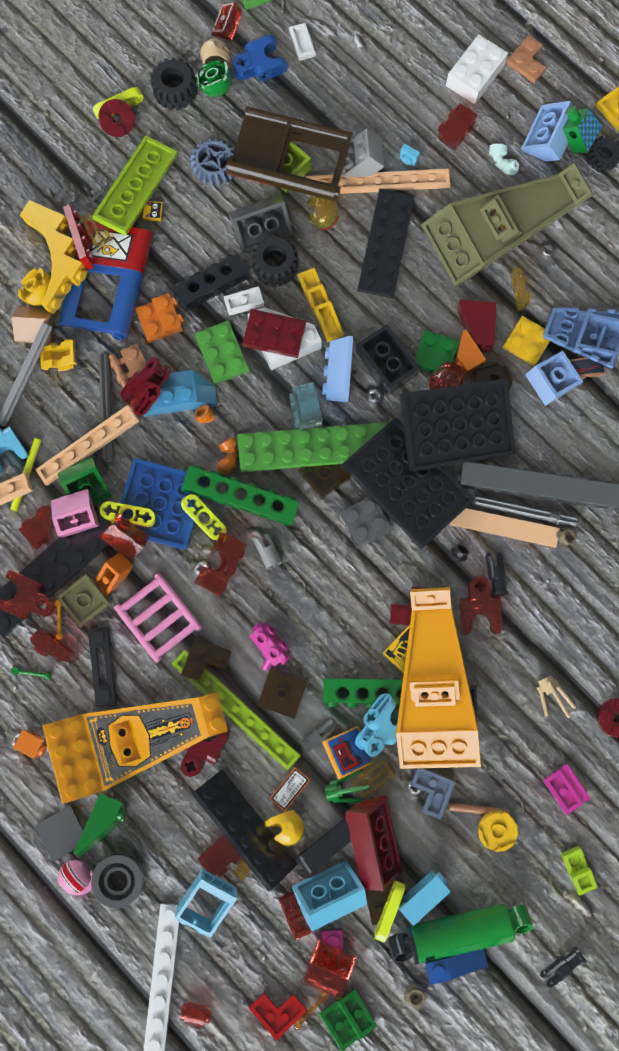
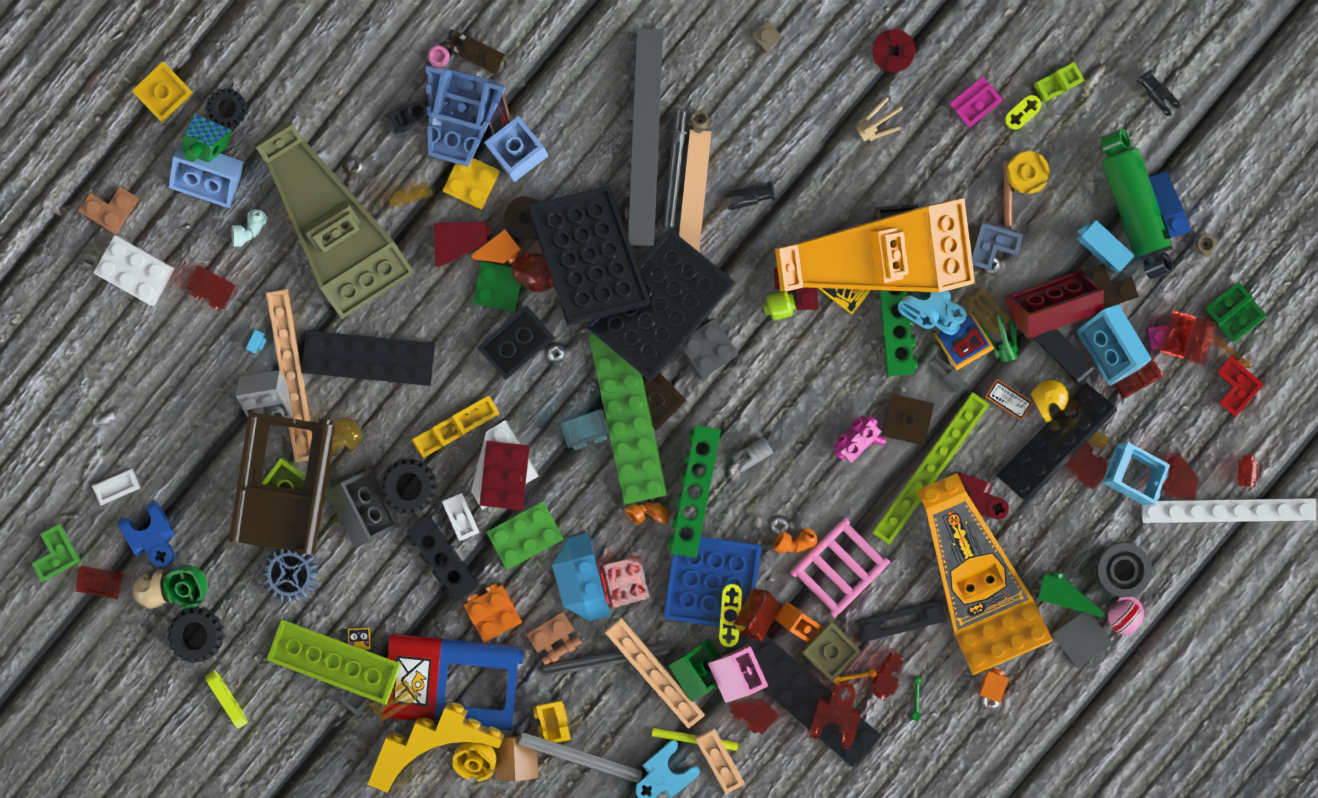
camera: 100 degrees left, 10 degrees up
plate [63,204,94,271] -> none
dark red plate [98,99,135,137] -> none
dark red piece [120,357,171,415] -> none
neon yellow beam [181,494,227,540] -> none
dark brown plate [181,638,231,682] -> none
orange tile [194,405,215,424] -> none
clear red arch [194,533,247,596] -> none
light blue slope [322,336,353,402] -> none
neon yellow beam [374,880,406,942] -> none
black plate [451,544,469,562] -> none
clear red piece [459,576,502,635] -> none
none -> black piece [386,102,429,135]
none -> clear red plate [599,556,649,608]
none -> lime head [763,290,796,321]
none -> orange arm [772,529,817,554]
none -> neon yellow beam [1005,95,1042,130]
none -> clear red slope [1163,453,1198,500]

